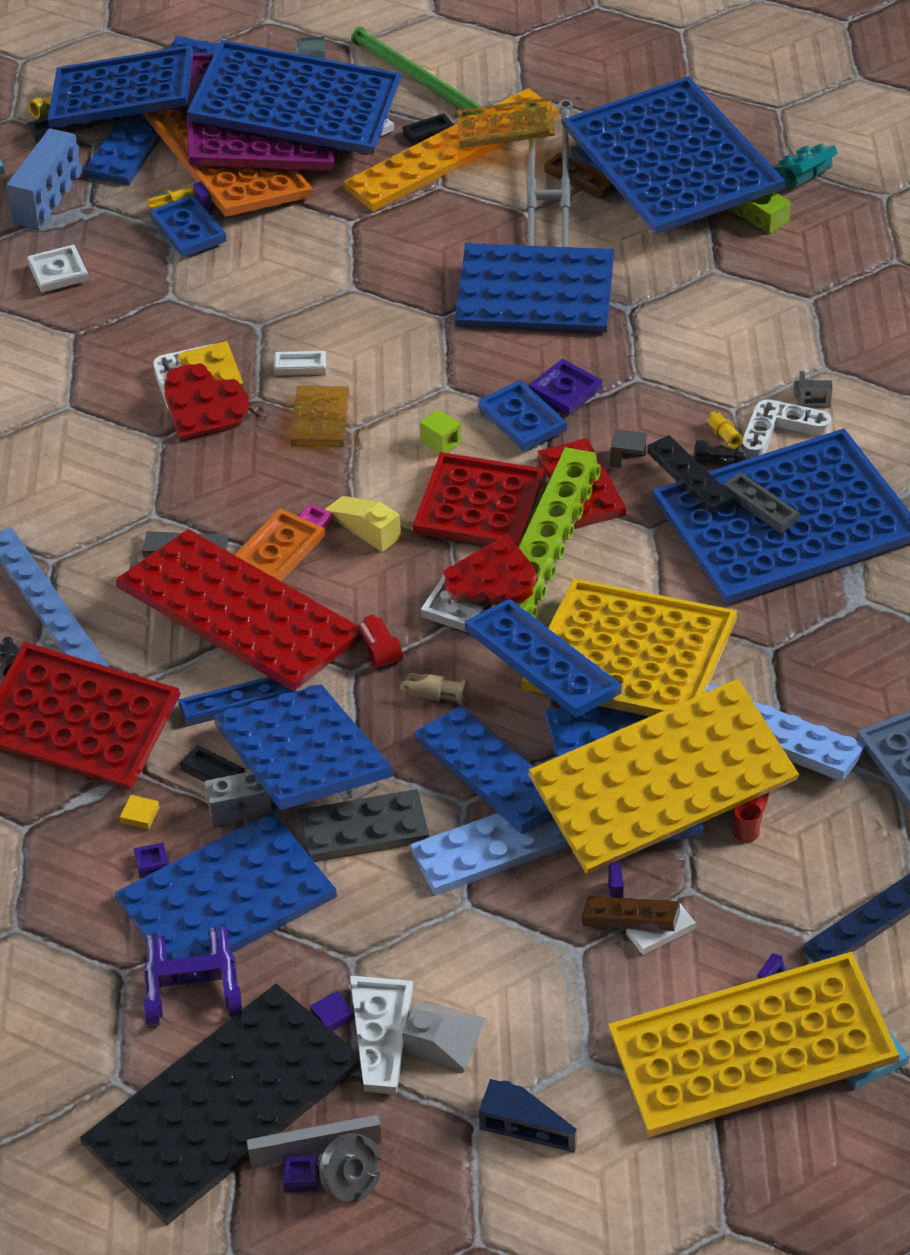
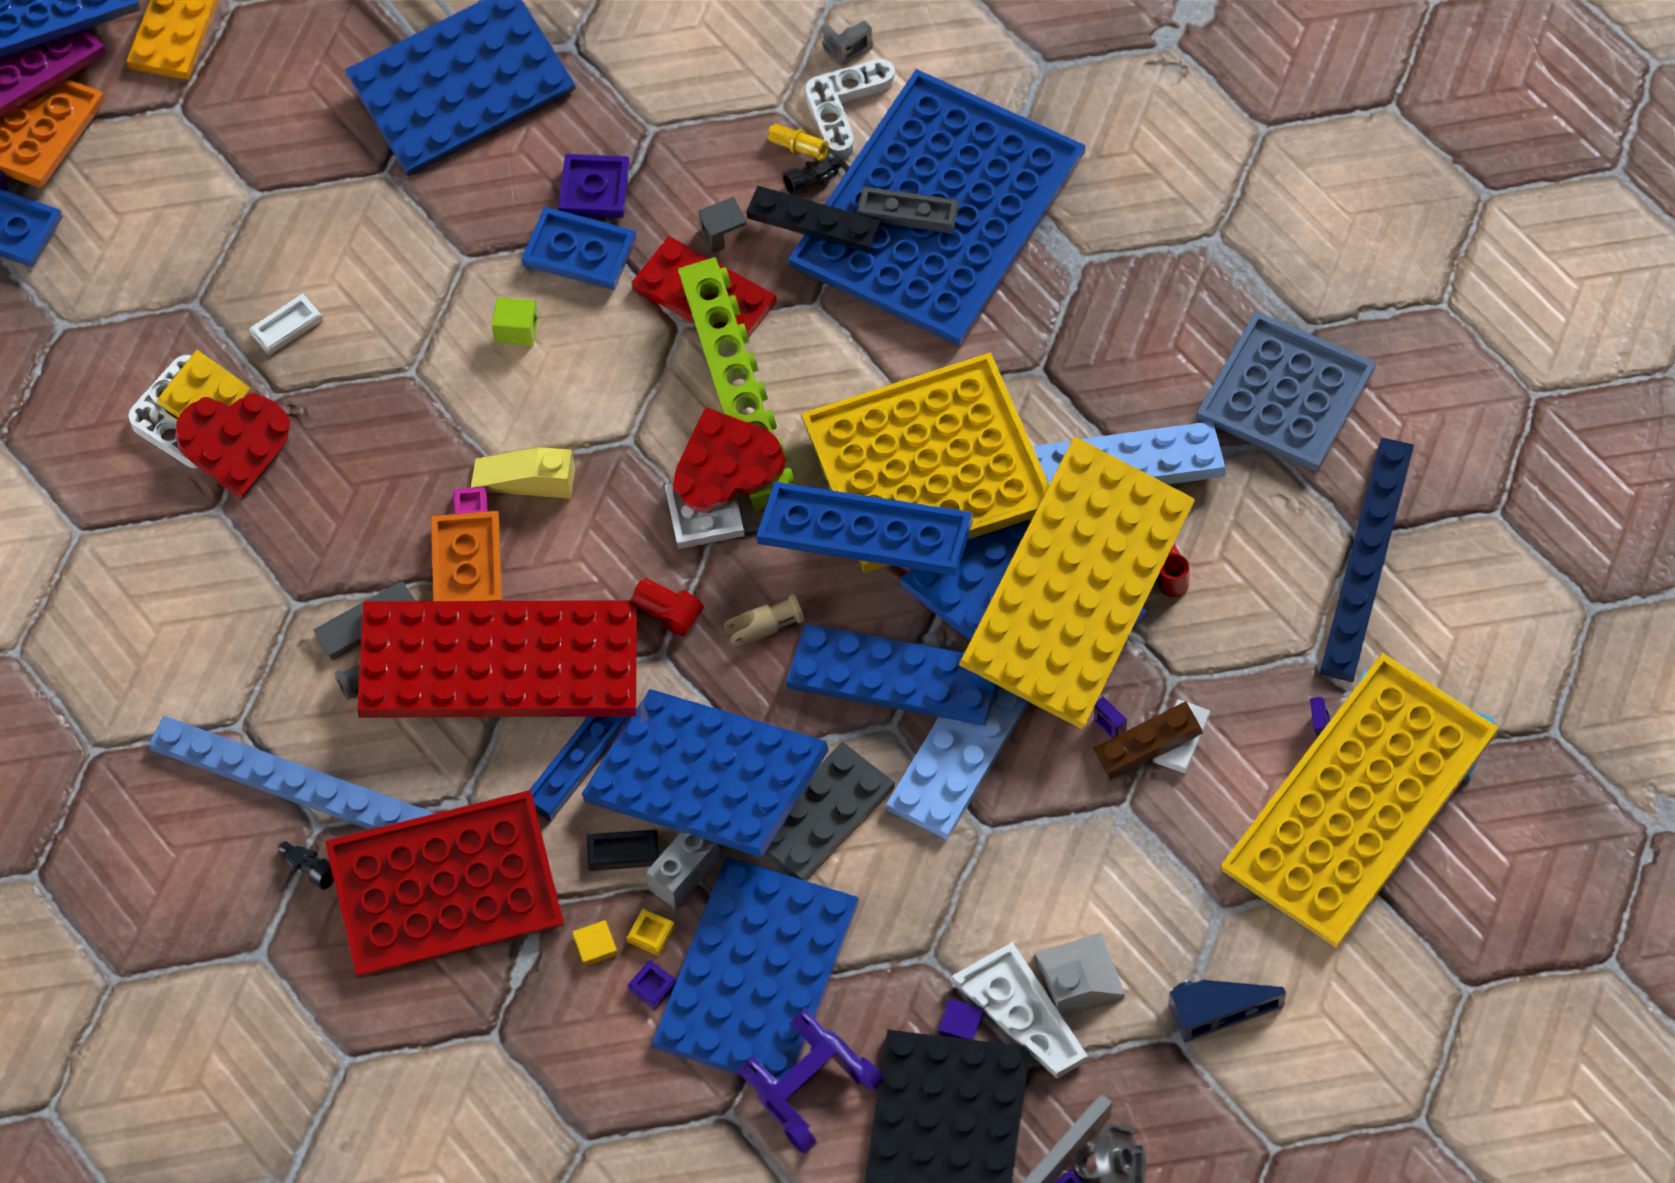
camera: 35 degrees left, 15 degrees up
clear yellow plate [291,386,349,447] -> none
red plate [413,452,545,547] -> none
none -> yellow tile [627,909,675,956]

